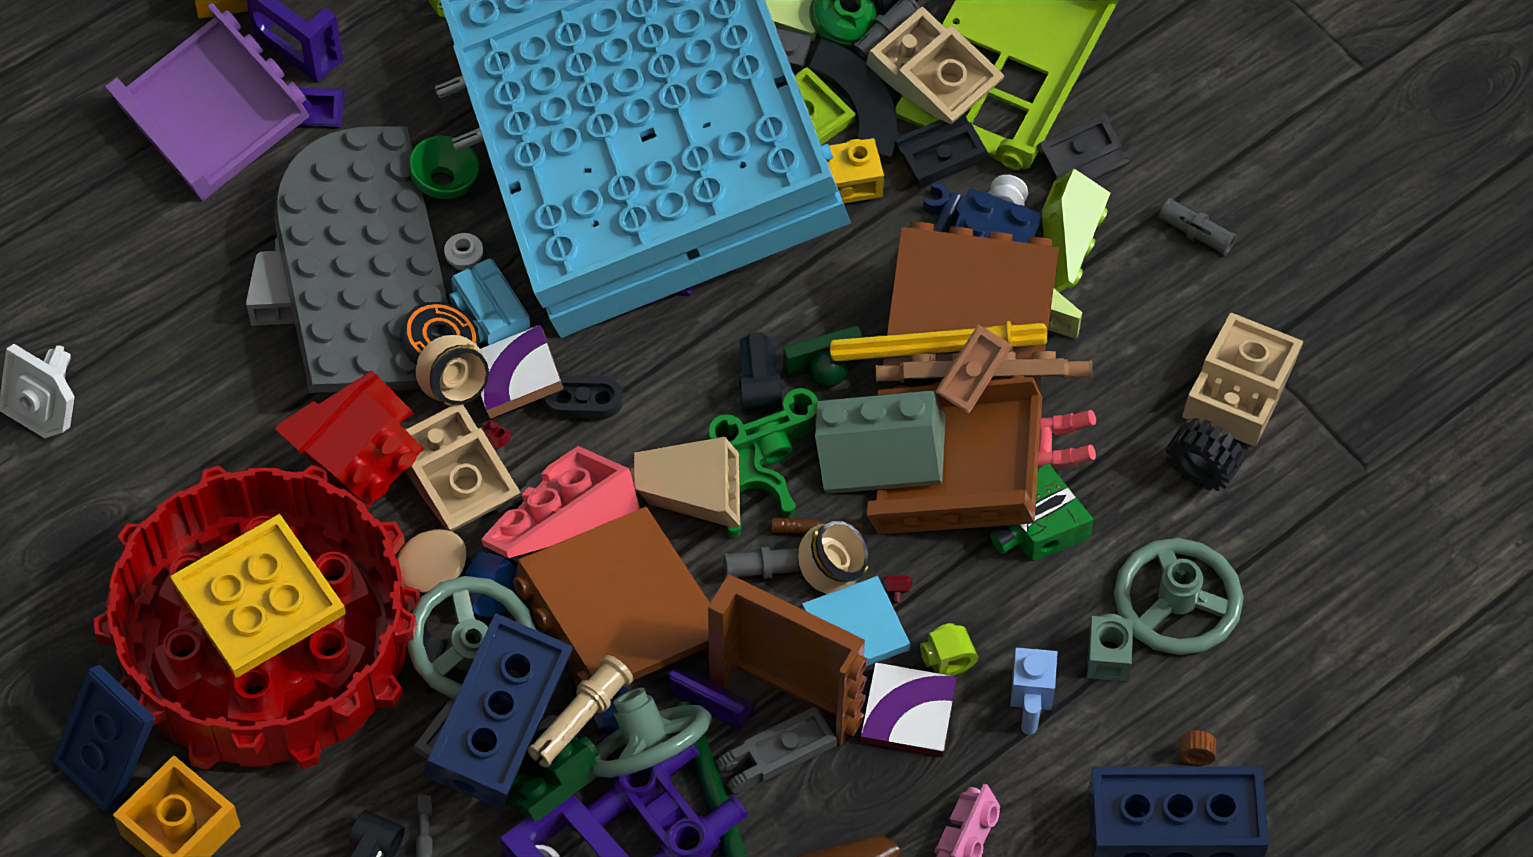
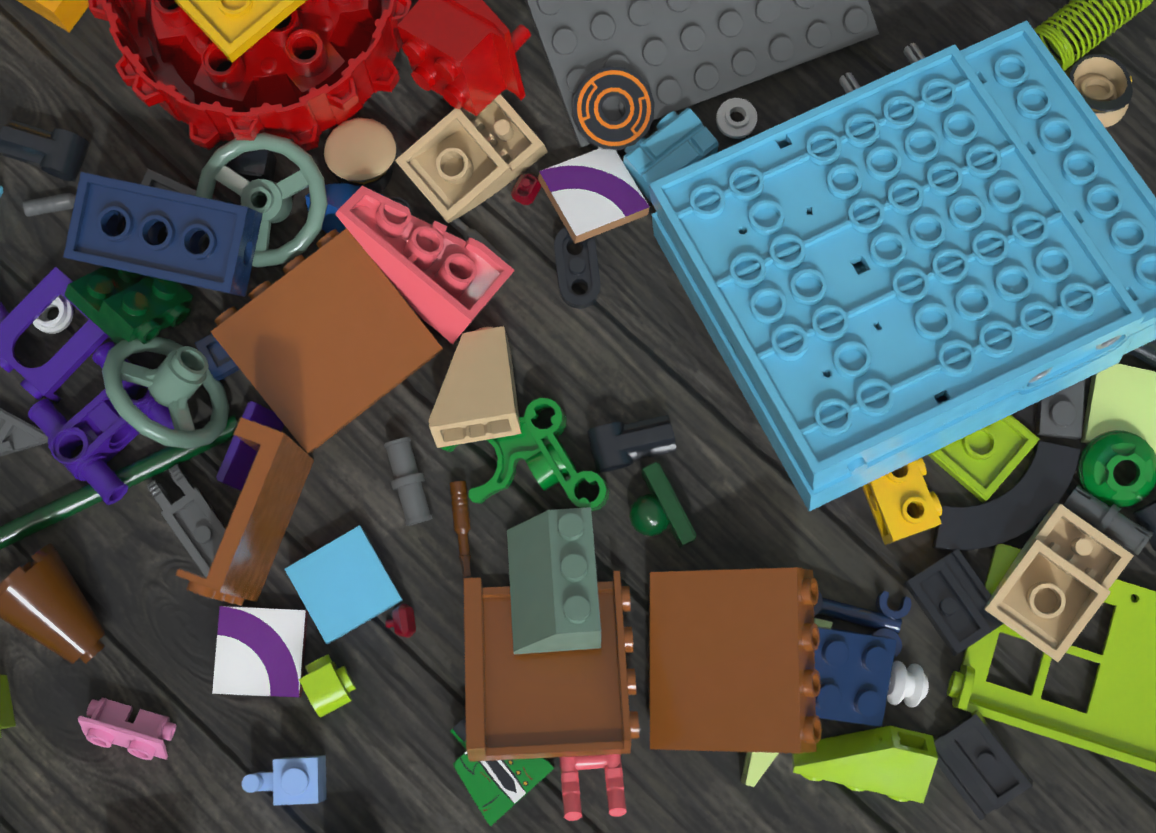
camera: 80 degrees right, 20 degrees up
green piece [409,136,479,199] -> none
tan piece [416,335,489,406] -> none
tan pin [527,655,633,767] -> none
tan piece [798,521,869,594] -> none
yellow axle [830,321,1047,361] -> none
medium nougat plate [876,351,1092,383] -> none
nougat plate [935,324,1012,414] -> none

